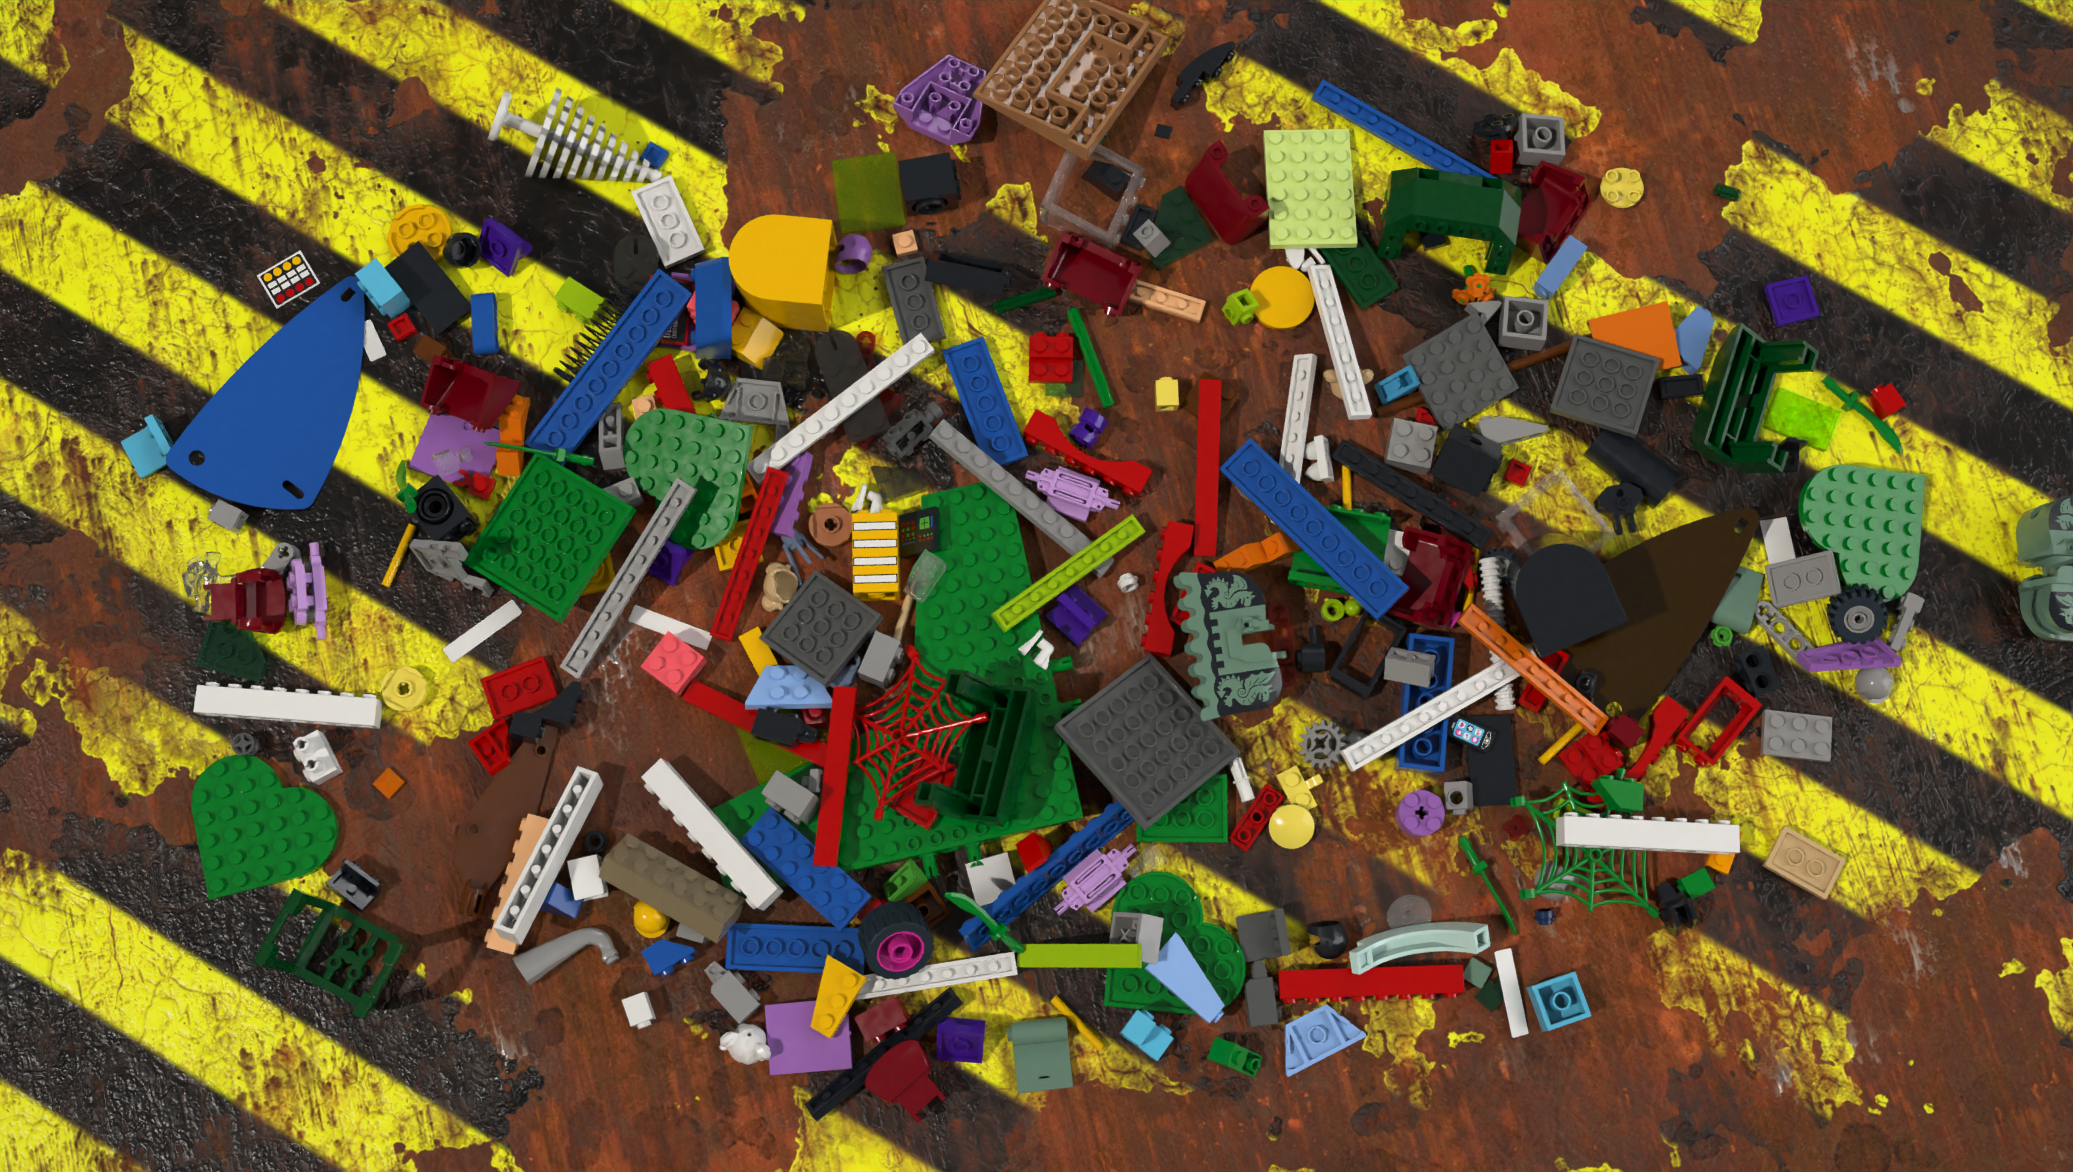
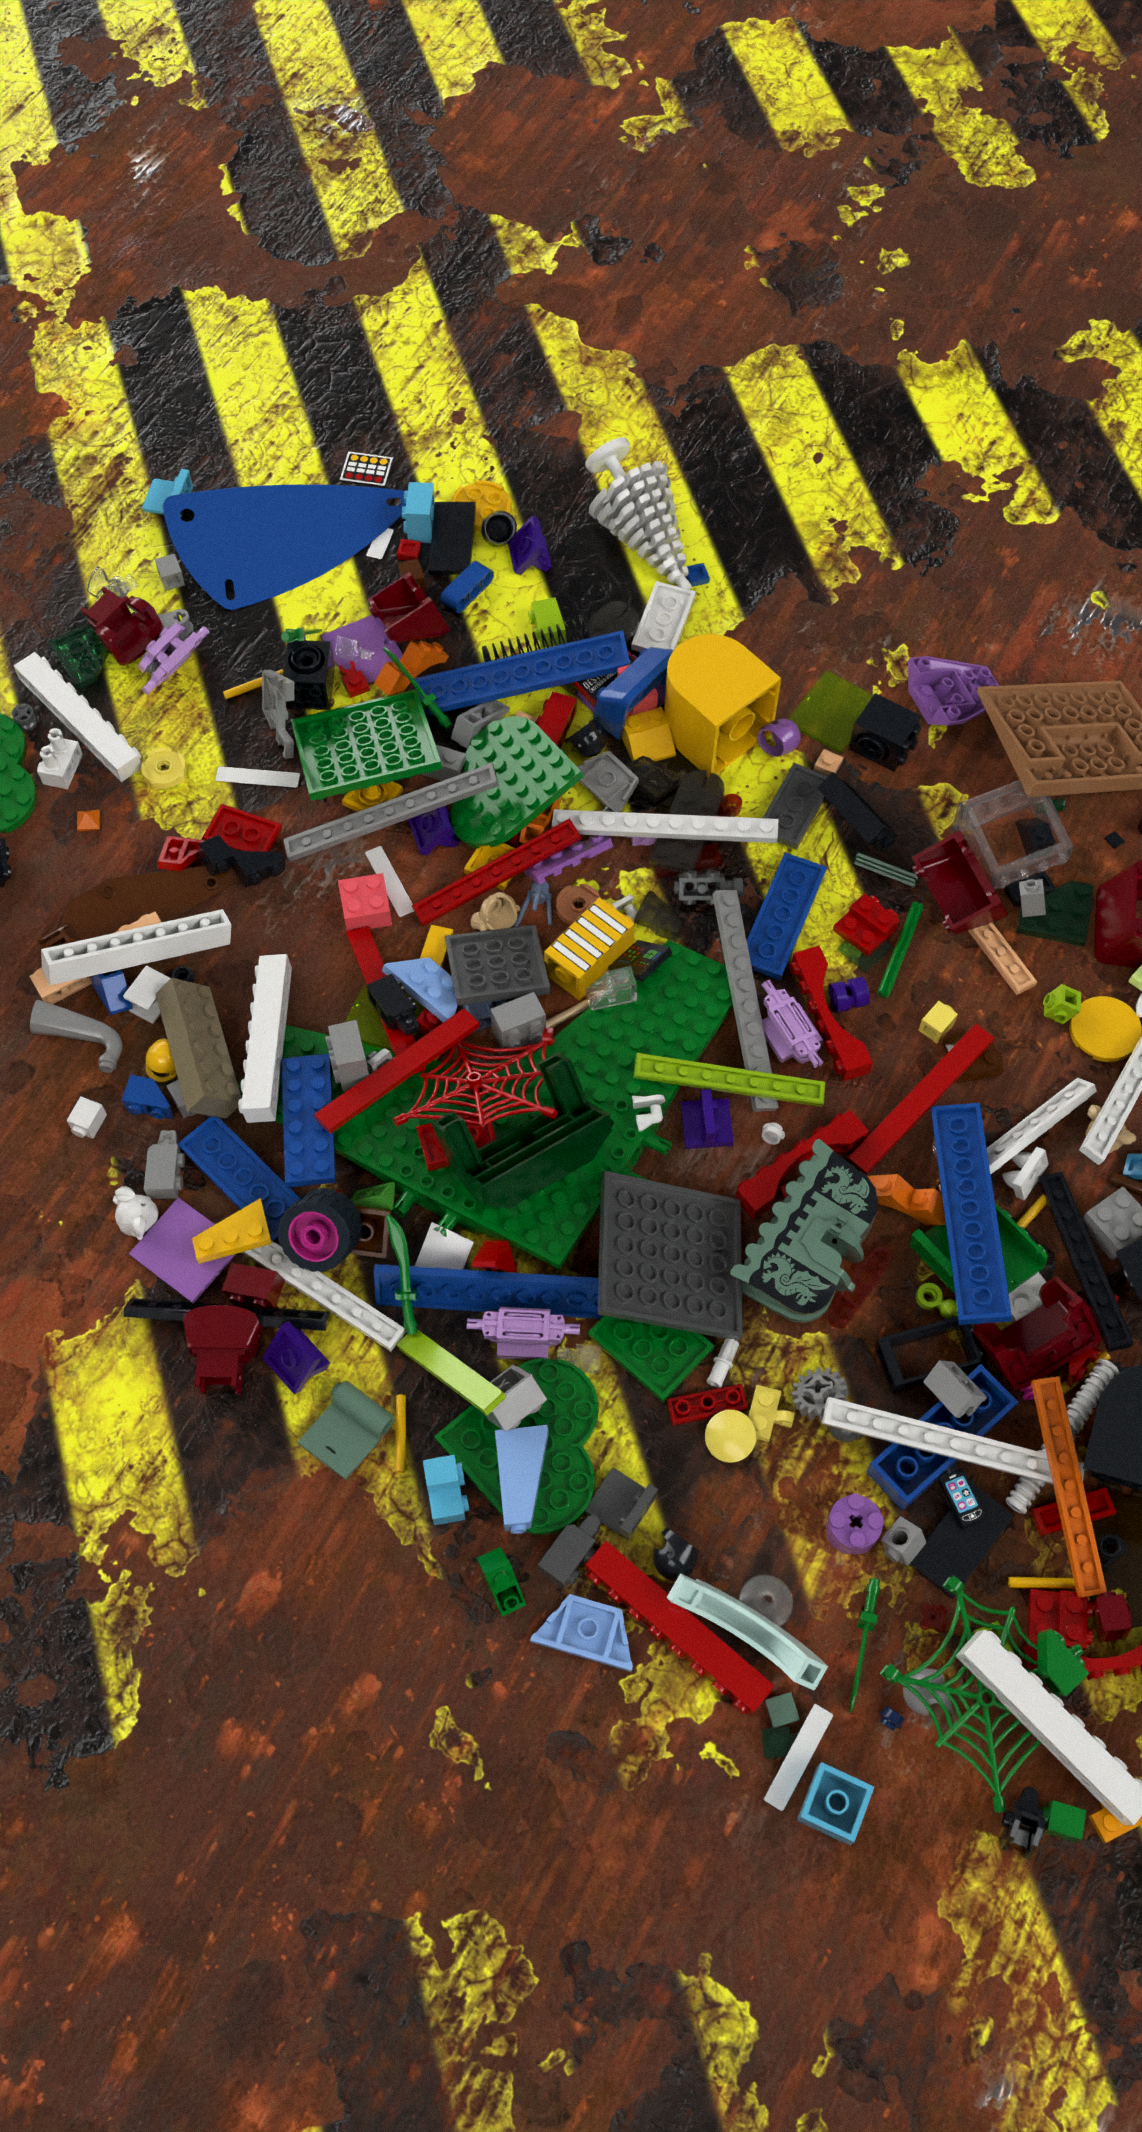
camera: 45 degrees right, 15 degrees down
black piece [1295,626,1325,673] -> none

